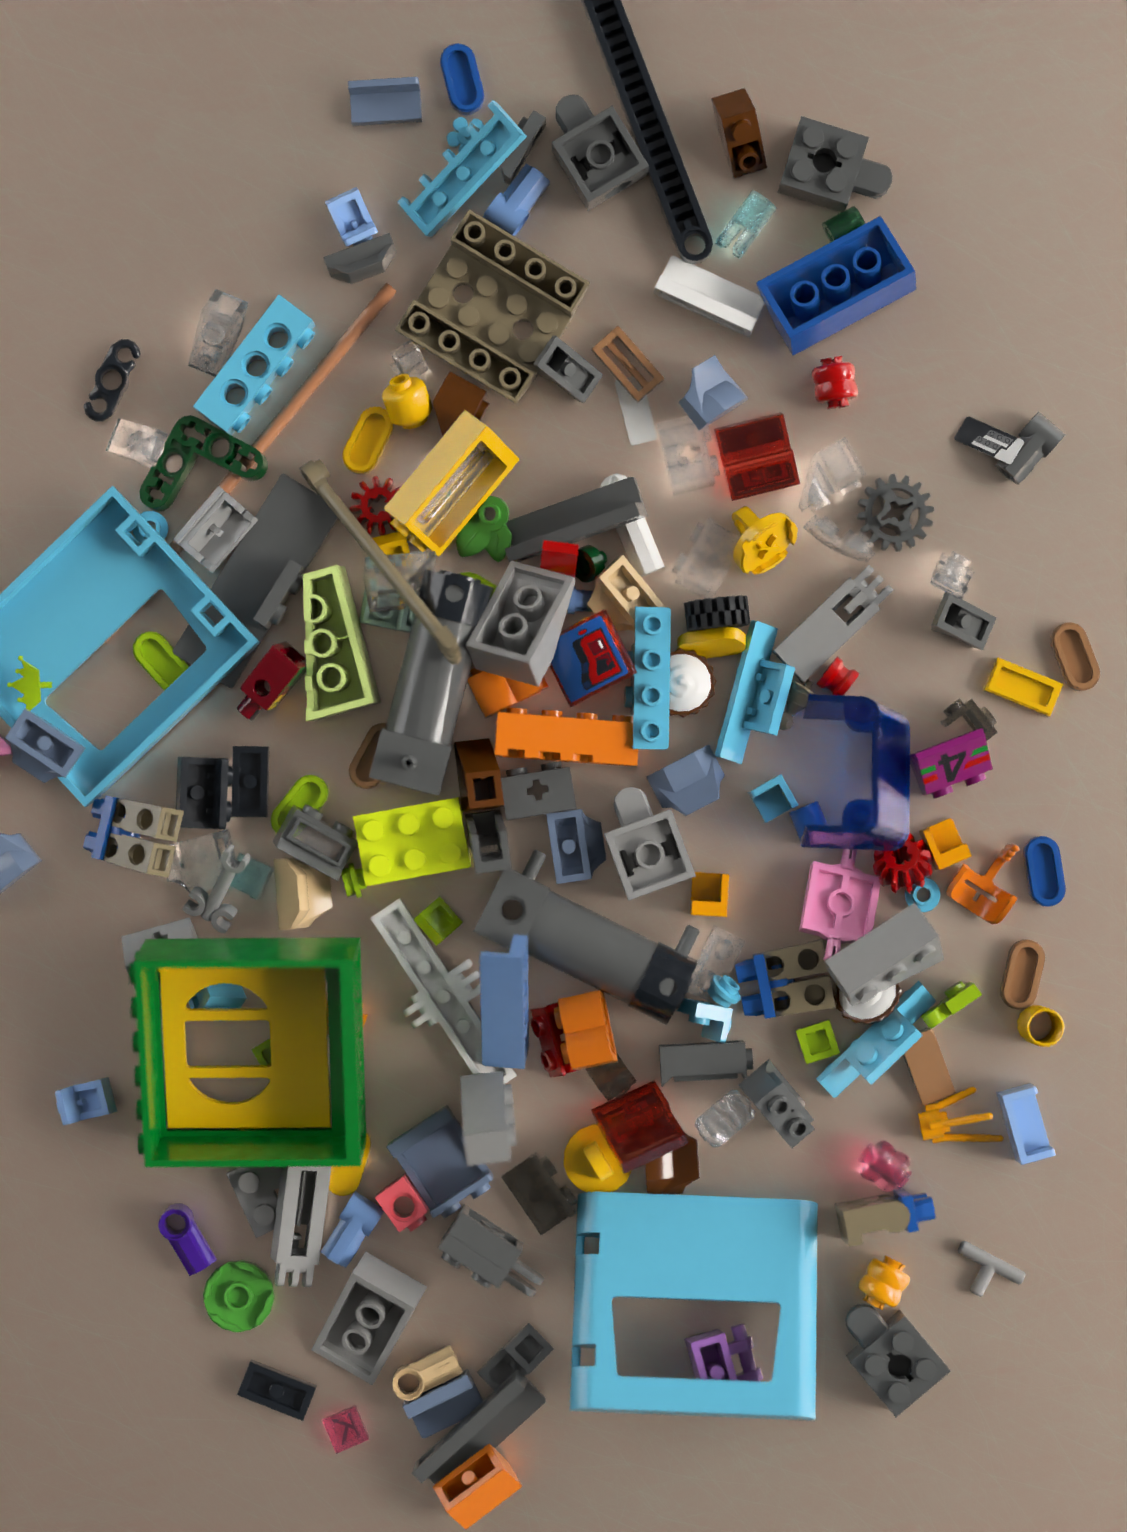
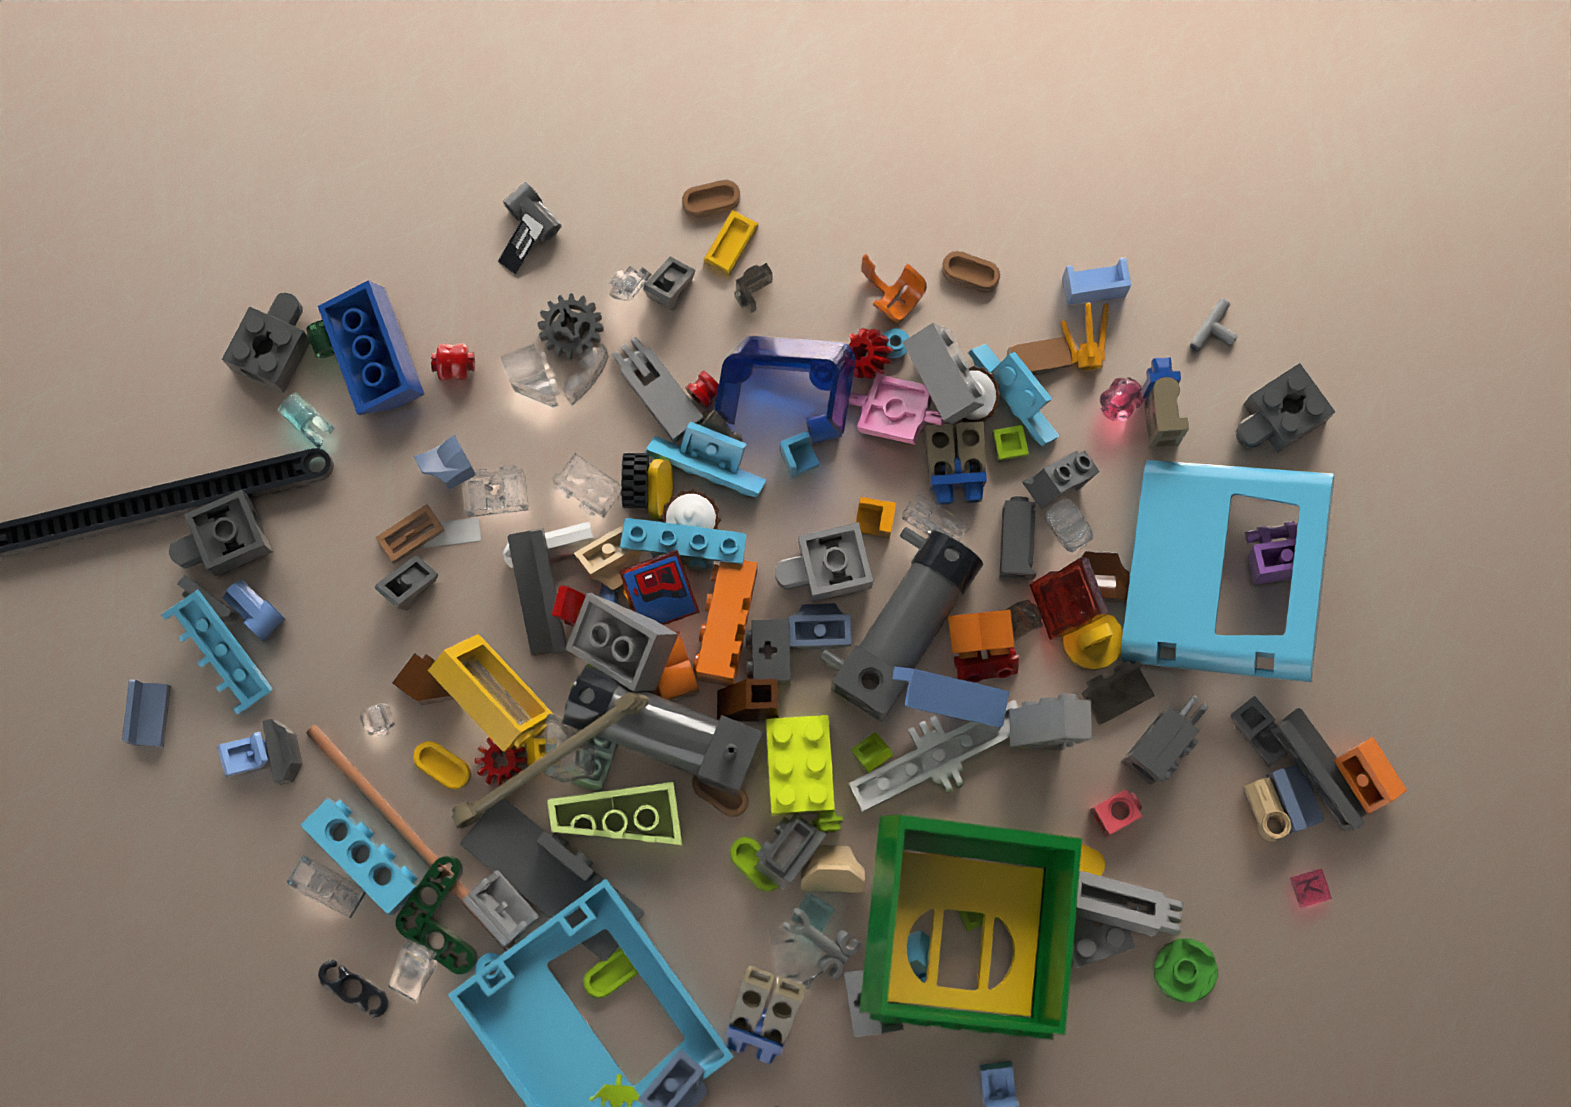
camera: 85 degrees left, 10 degrees down
dark purple piece [159,1203,217,1276] -> none
black bracket [176,757,233,829] -> none
black plate [231,746,269,817] -> none
dark red torso [237,641,306,721] -> none
black plate [237,1359,317,1421] -> none
light grey slope [311,1252,427,1385] -> none
medium blue piece [321,1191,384,1268] -> none
yellow head [382,374,433,429] -> none
sand blue panel [386,1105,494,1218] -> none
dark tan slope [395,209,590,404] -> none
blue tile [440,43,484,115] -> none
medium azure plant [447,117,484,152] -> none
bright green plate [456,496,512,562] -> none
dark grey window [465,809,512,874] -> none
dark green tile [575,545,608,583] -> none
sand blue slope [646,744,725,816] -> none
white panel [654,256,765,337] -> none
medium azure bracket [676,998,733,1043] -> none
medium azure plate [707,975,741,1008] -> none
reddish brown slope [711,88,767,178] -> none
clear red slope [714,412,800,501] -> none
yellow tile [732,506,798,575] -> none
light orange piece [858,1255,910,1310] -> none
magenta slope [908,728,993,799] -> none
light orange panel [919,818,972,870] -> none
lime plate [921,981,982,1029] -> none
yellow piece [1017,1005,1064,1047] -> none
blue tile [1023,836,1066,907] -> none

